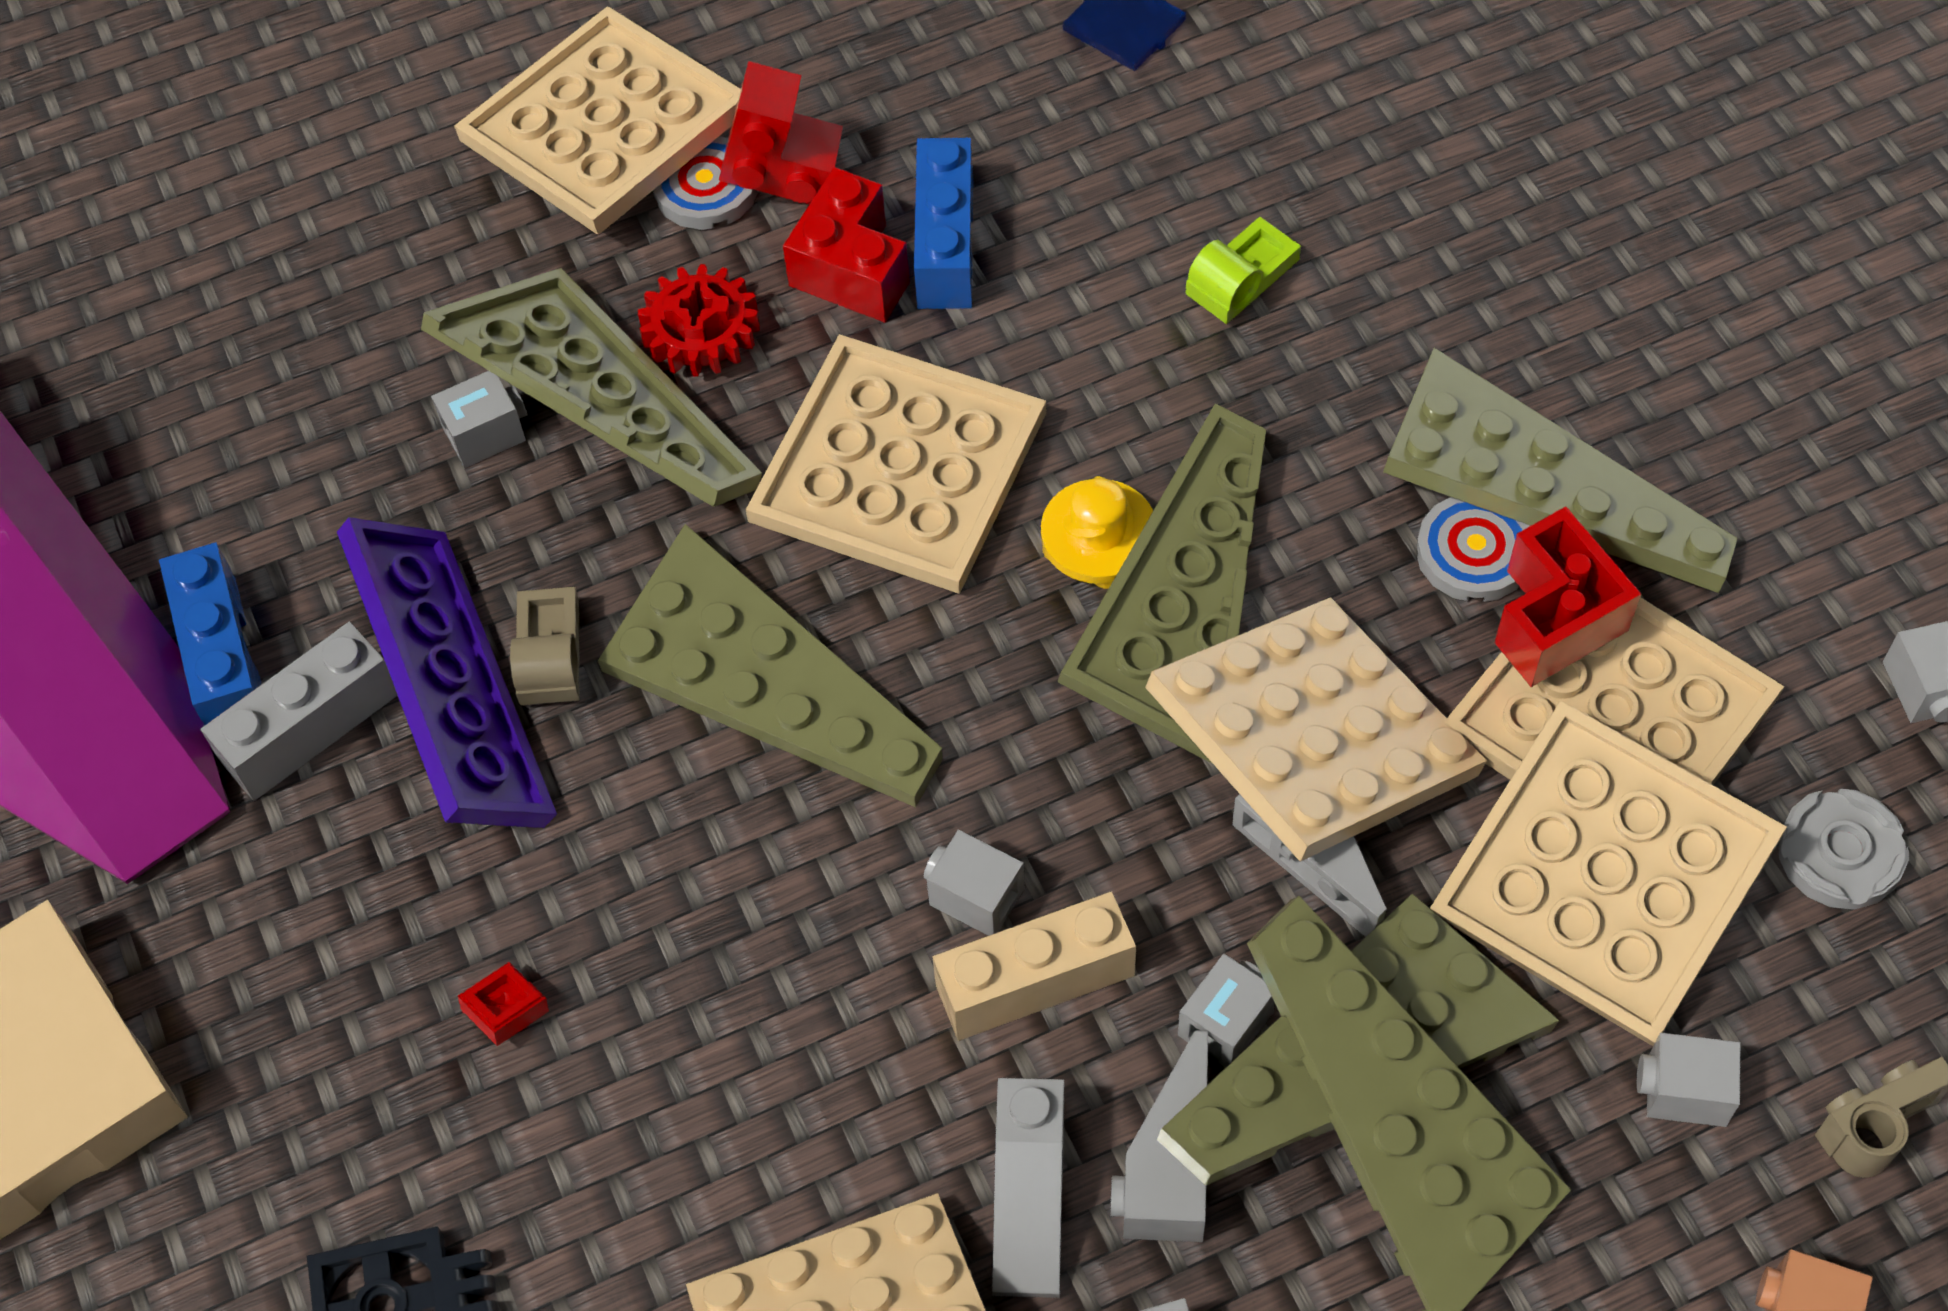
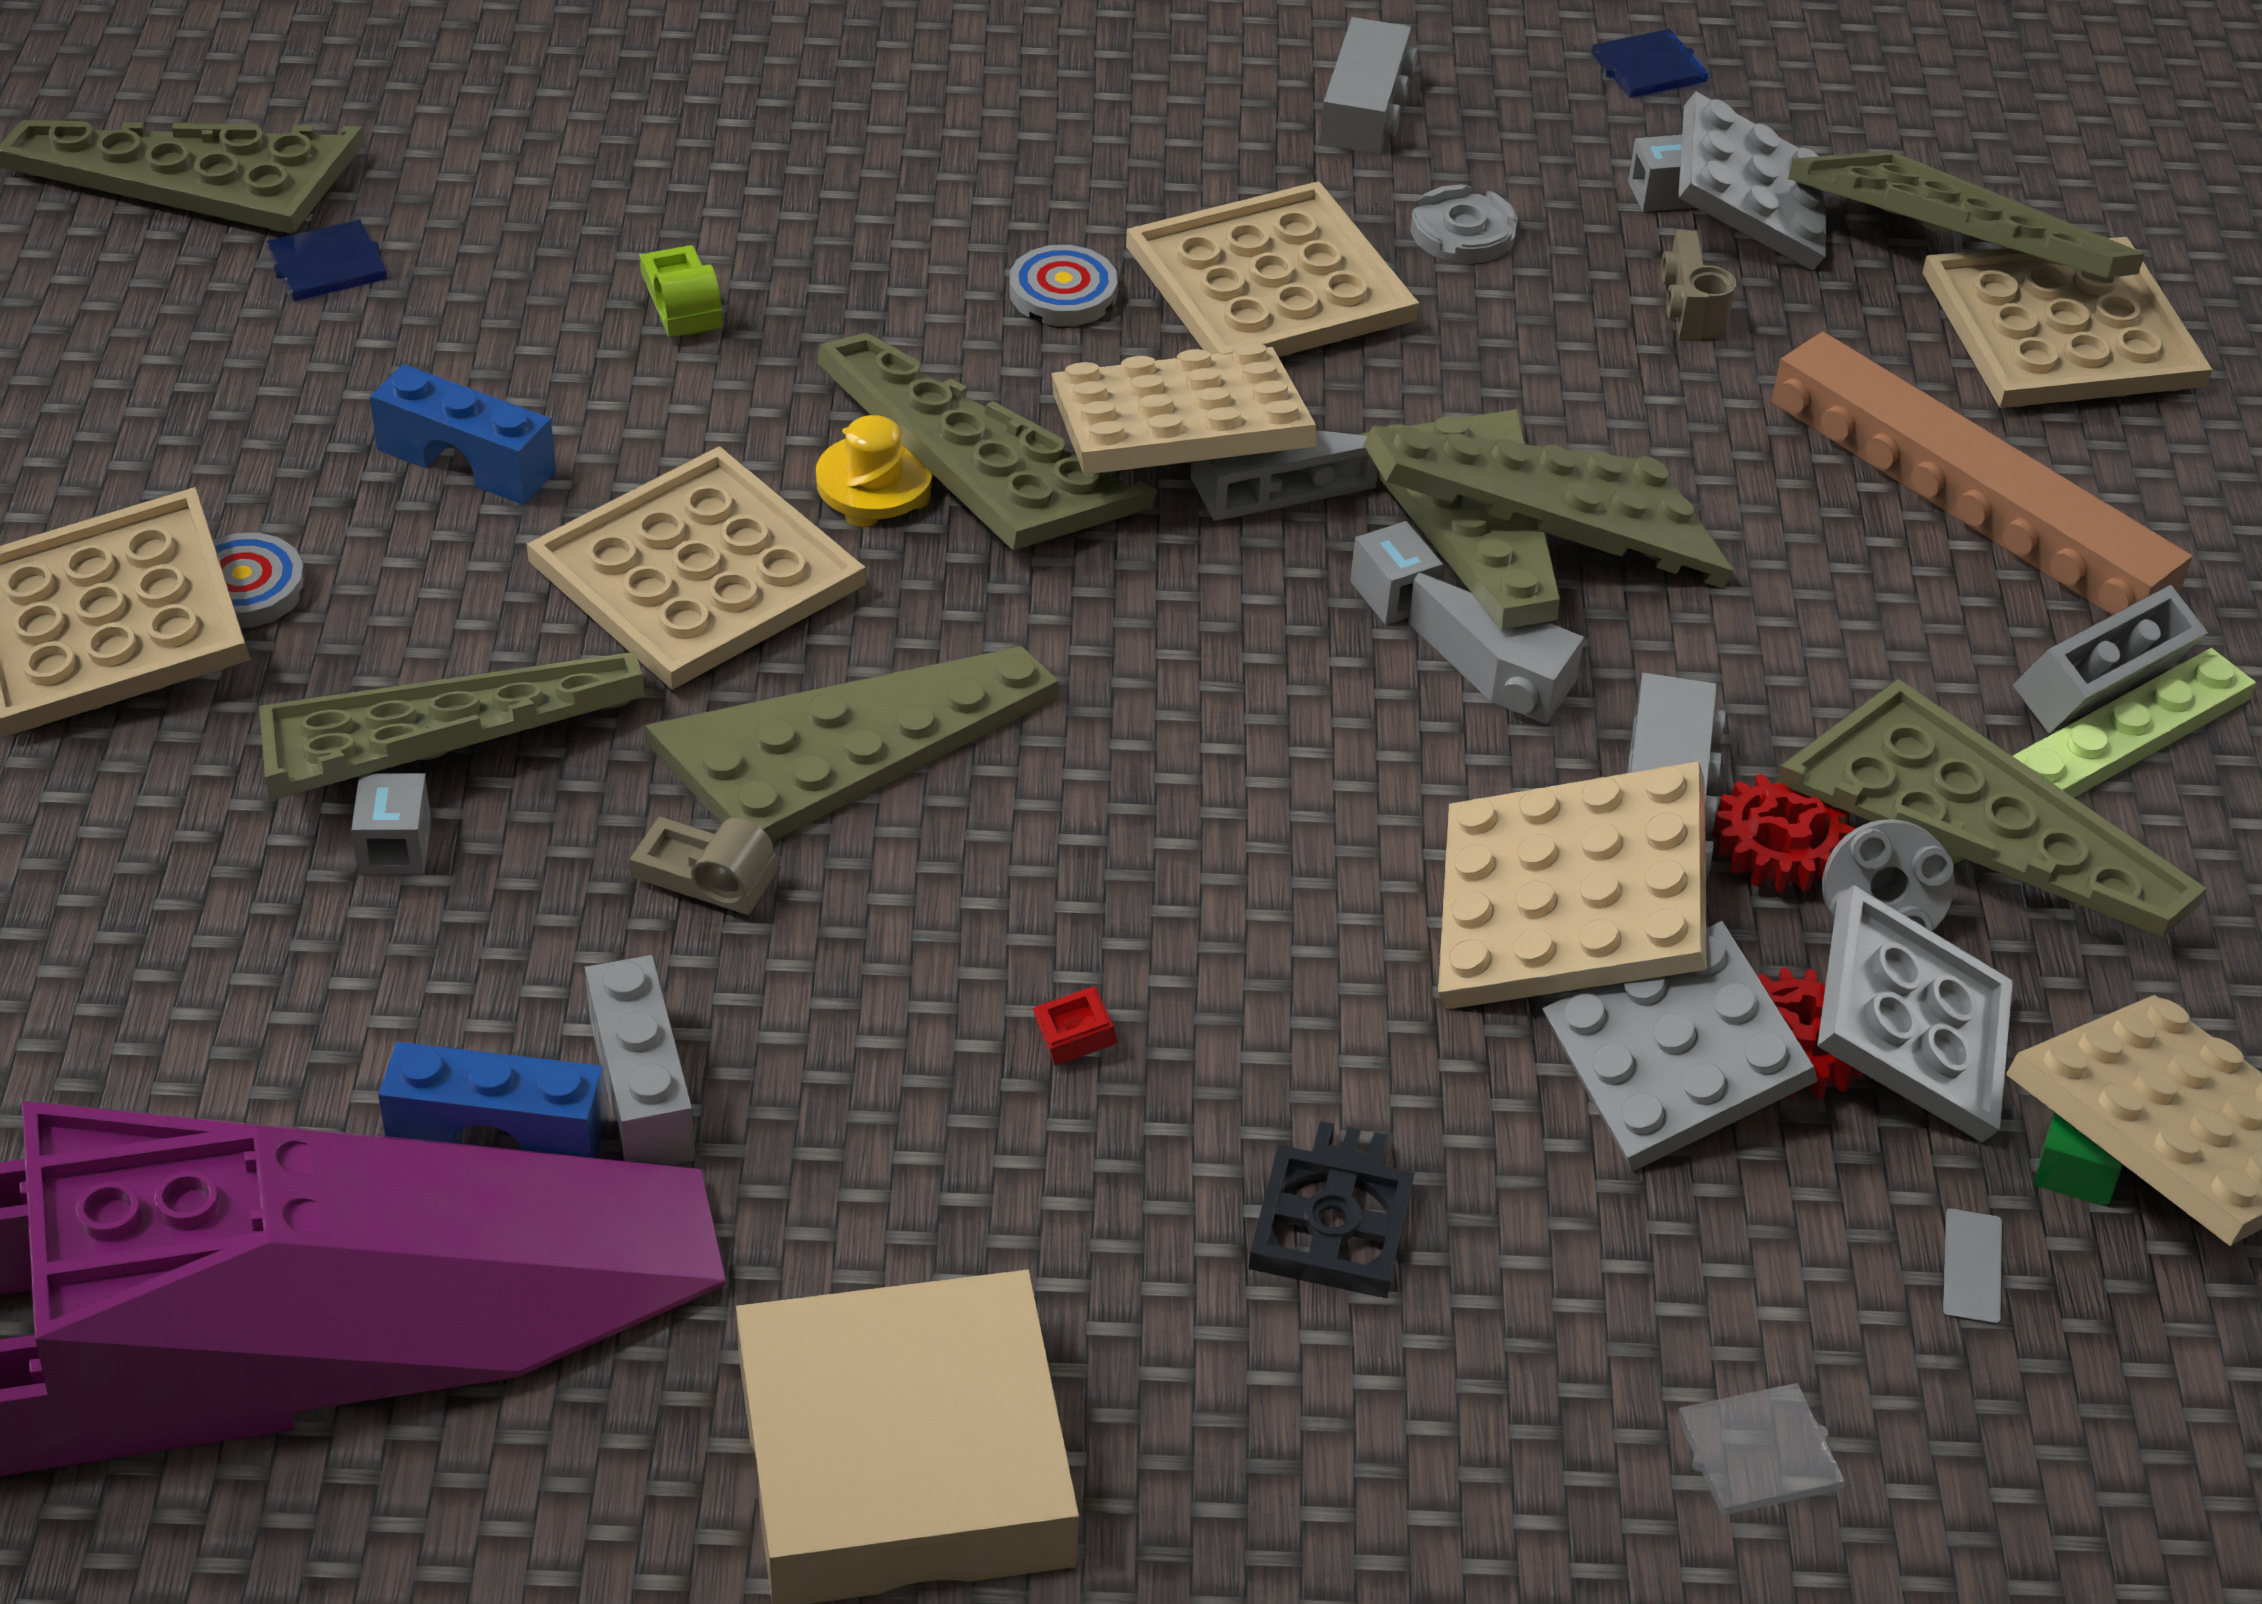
camera: 70 degrees left, 15 degrees down
dark purple plate [337,517,557,828] -> none
red gear [638,264,760,377] -> none
red brick [719,61,843,204] -> none
red brick [783,167,910,323] -> none
light grey brick [924,830,1025,936] -> none
tan brick [932,891,1136,1041] -> none
light grey slope [992,1078,1064,1298] -> none
olive wing [1383,348,1738,593] -> none
tan plate [1430,700,1787,1046] -> none
red brick [1495,506,1642,687] -> none
light grey brick [1637,1033,1740,1127] -> none

